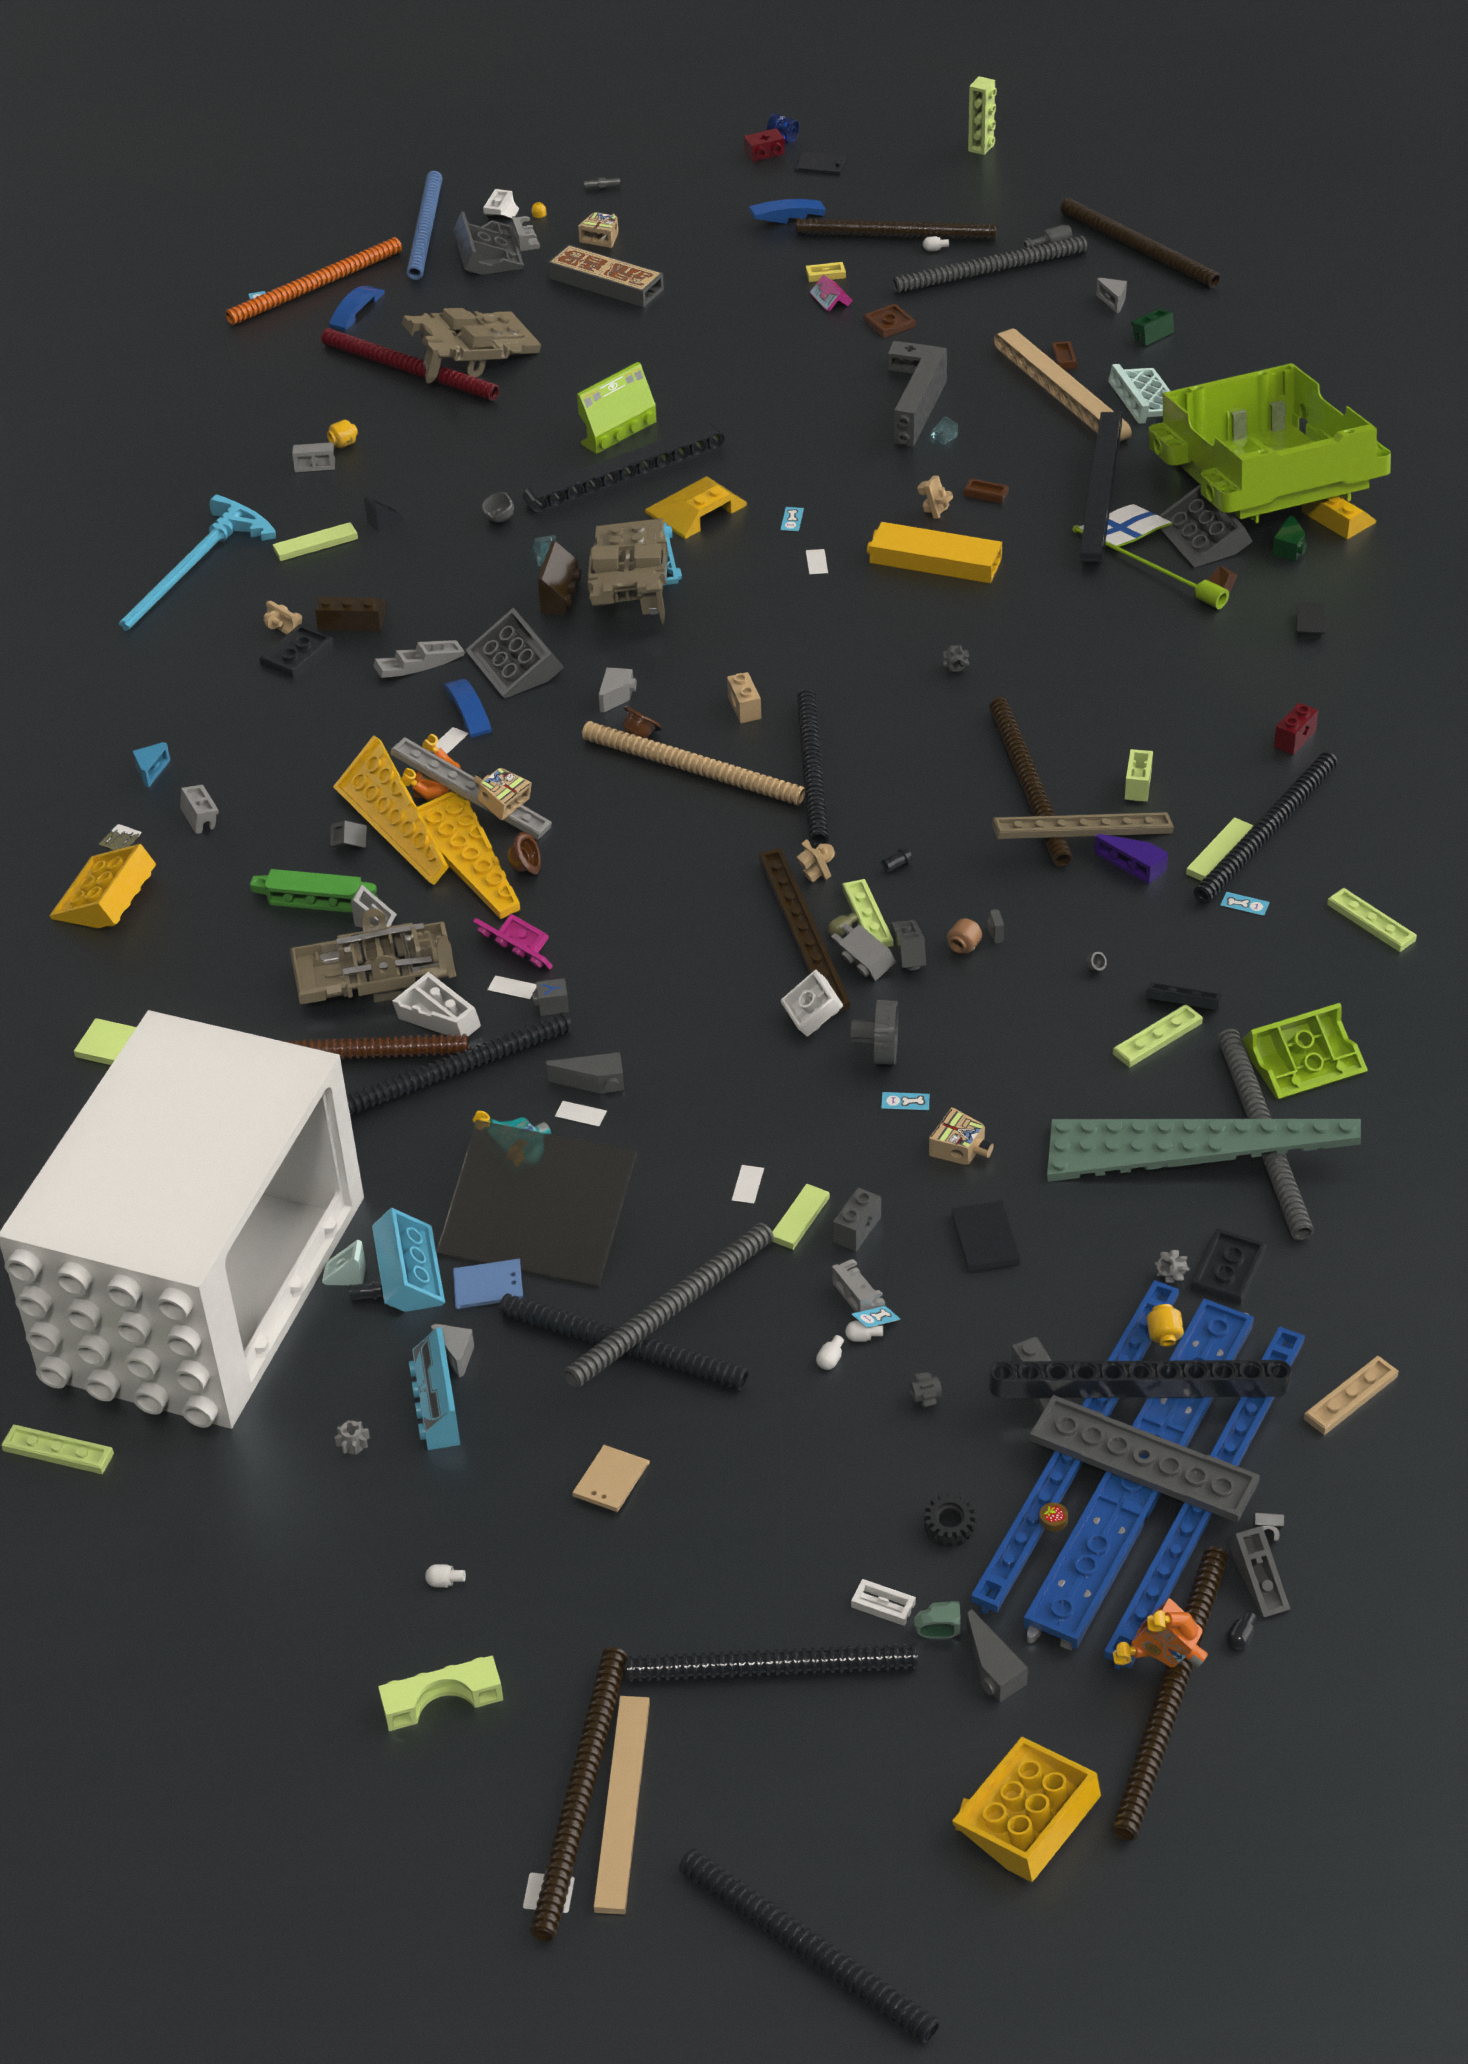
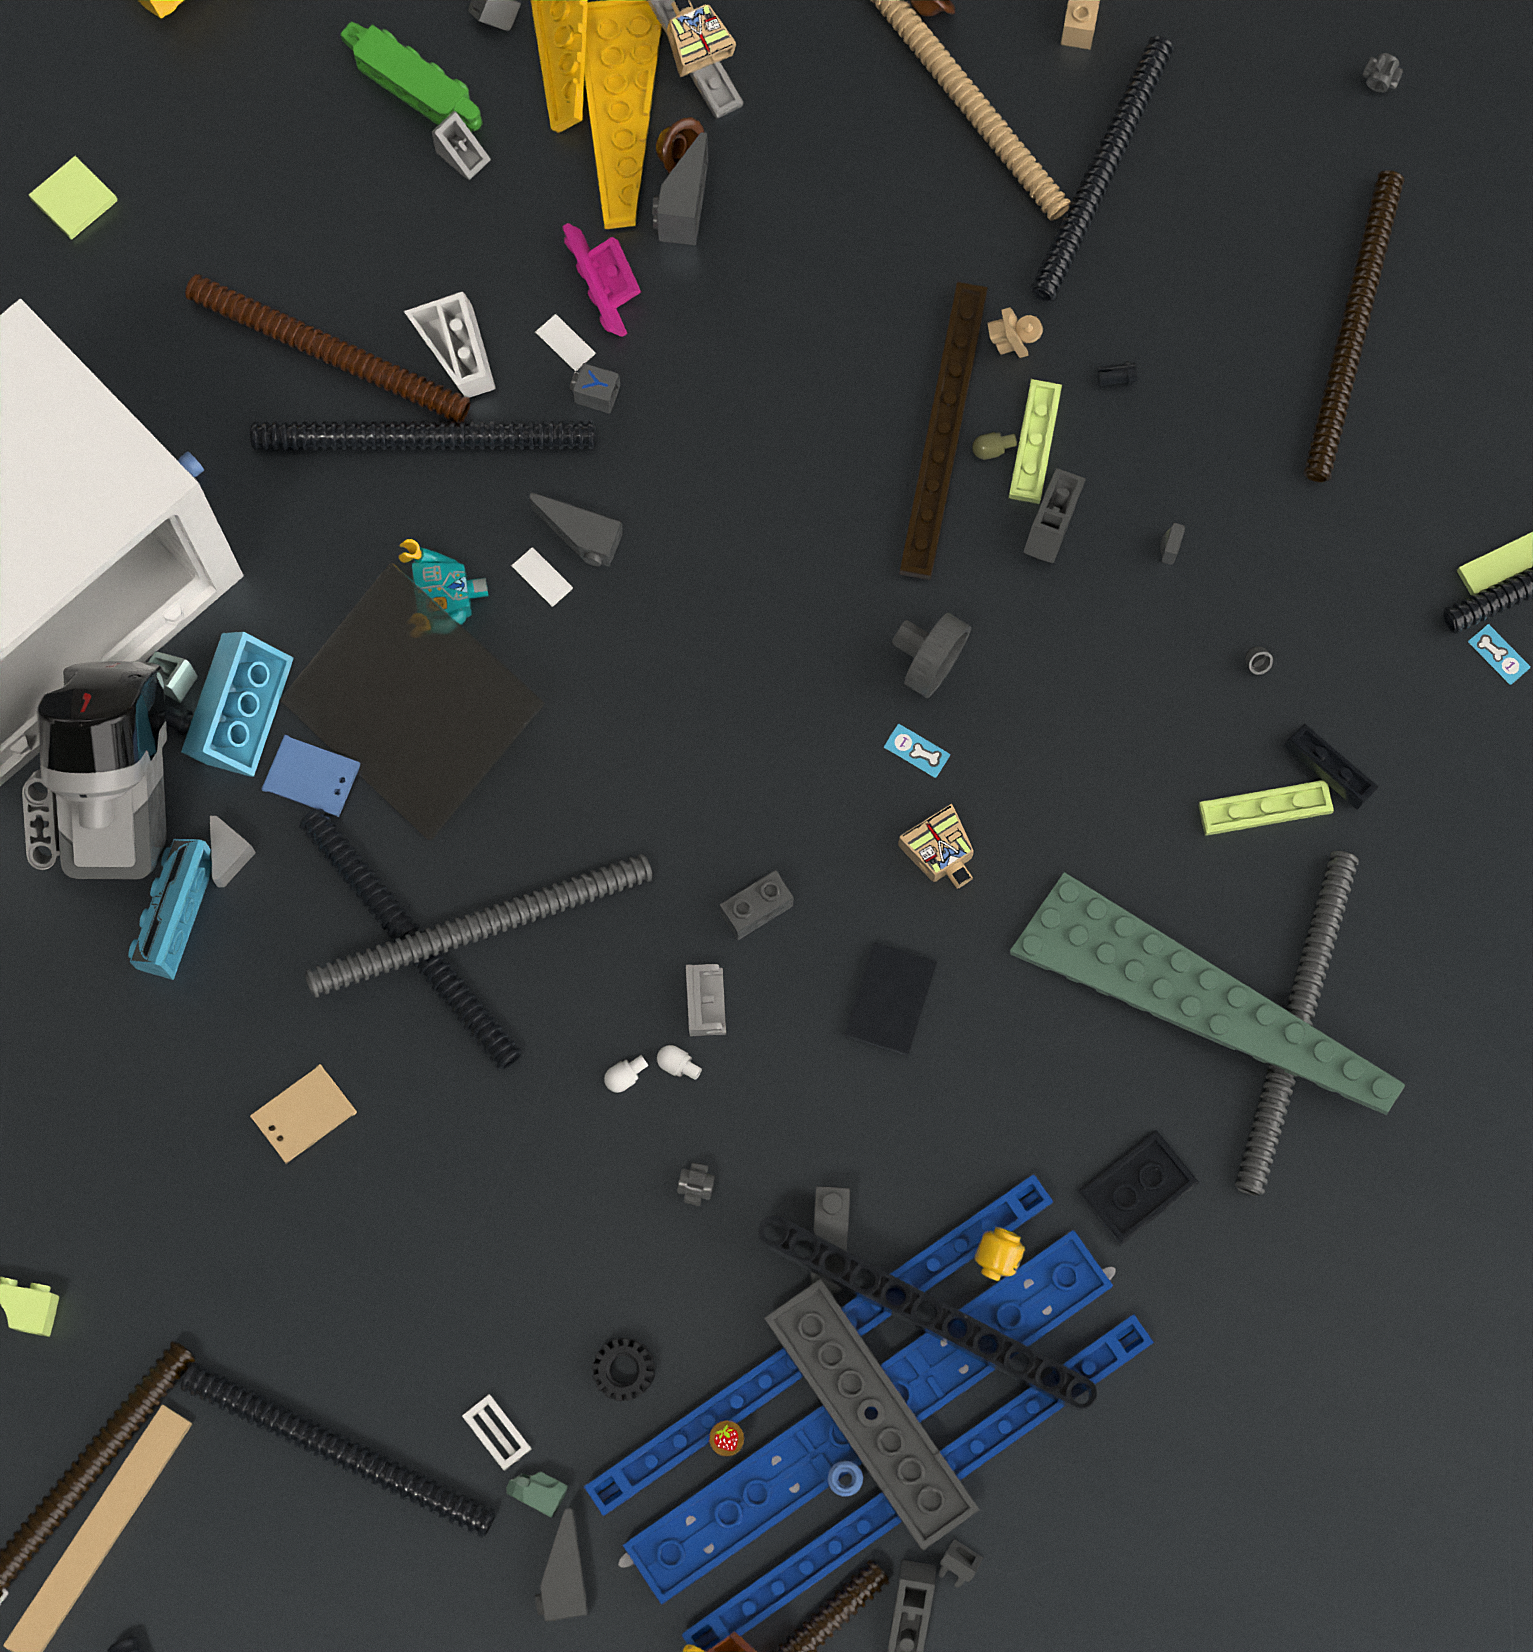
camera: 25 degrees right, 30 degrees up
dark tan piece [290,908,457,1004] -> none
light grey gear [335,1420,370,1455] -> none
white cylinder [425,1564,466,1587] -> none
white sticker [732,1165,764,1203] -> none
yellowish green tile [772,1184,830,1250] -> none
white brick [781,970,843,1036] -> none
light grey hinge [831,923,896,981] -> none
medium azure sticker [852,1306,901,1328] -> none
medium nougat head [947,918,982,954] -> none
dark tan tile [992,812,1174,839] -> none
dark purple slope [1095,834,1168,884] -> none
yellowish green brick [1125,749,1153,801] -> none
light grey gear [1155,1250,1189,1283] -> none
lime piece [1242,1003,1368,1100] -> none
tan tile [1304,1356,1399,1435] -> none
none -> piece [22,661,167,879]
none -> dark grey slope [652,132,708,245]
none -> medium blue plate [828,1461,863,1497]

